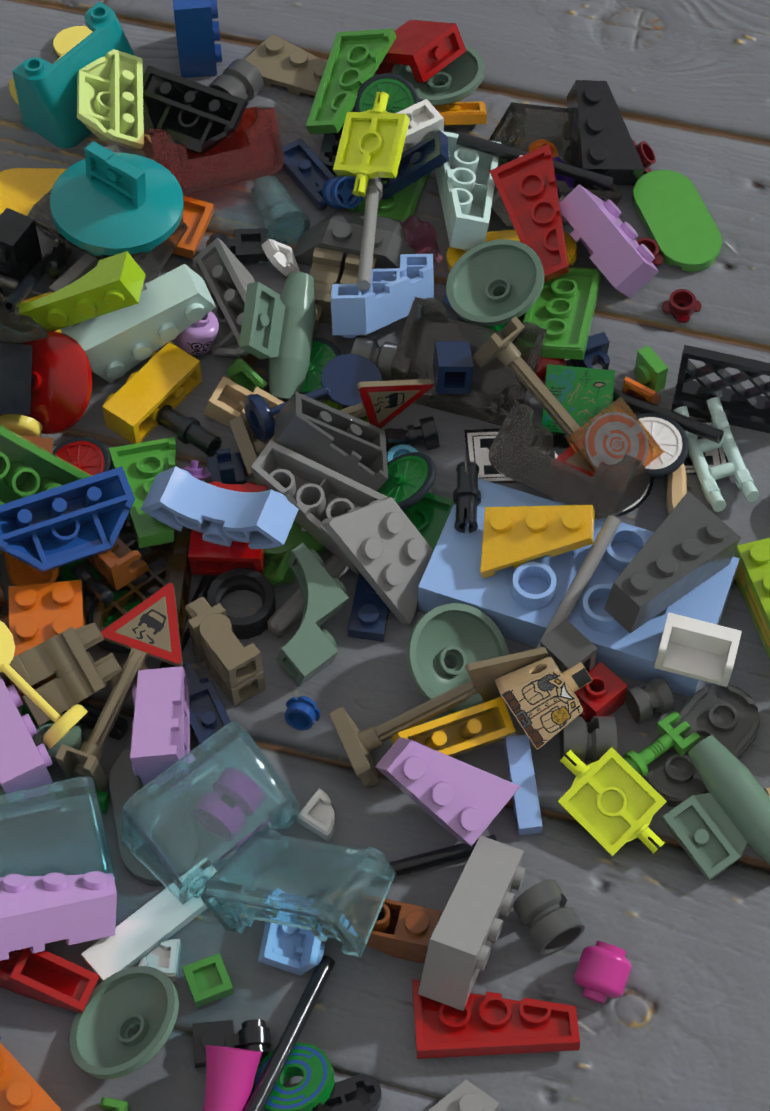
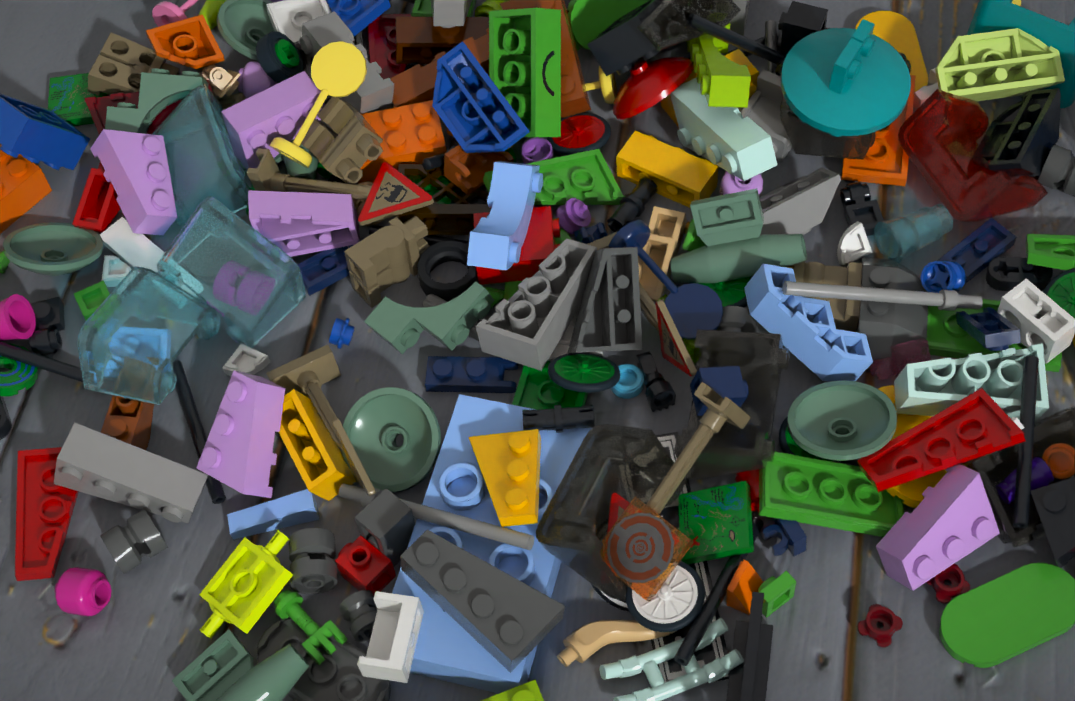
camera: 90 degrees right, 0 degrees up
light grey wing [321,497,433,624] -> none
neon yellow plate [333,92,410,197] -> none
tan torso [494,657,593,750] -> none

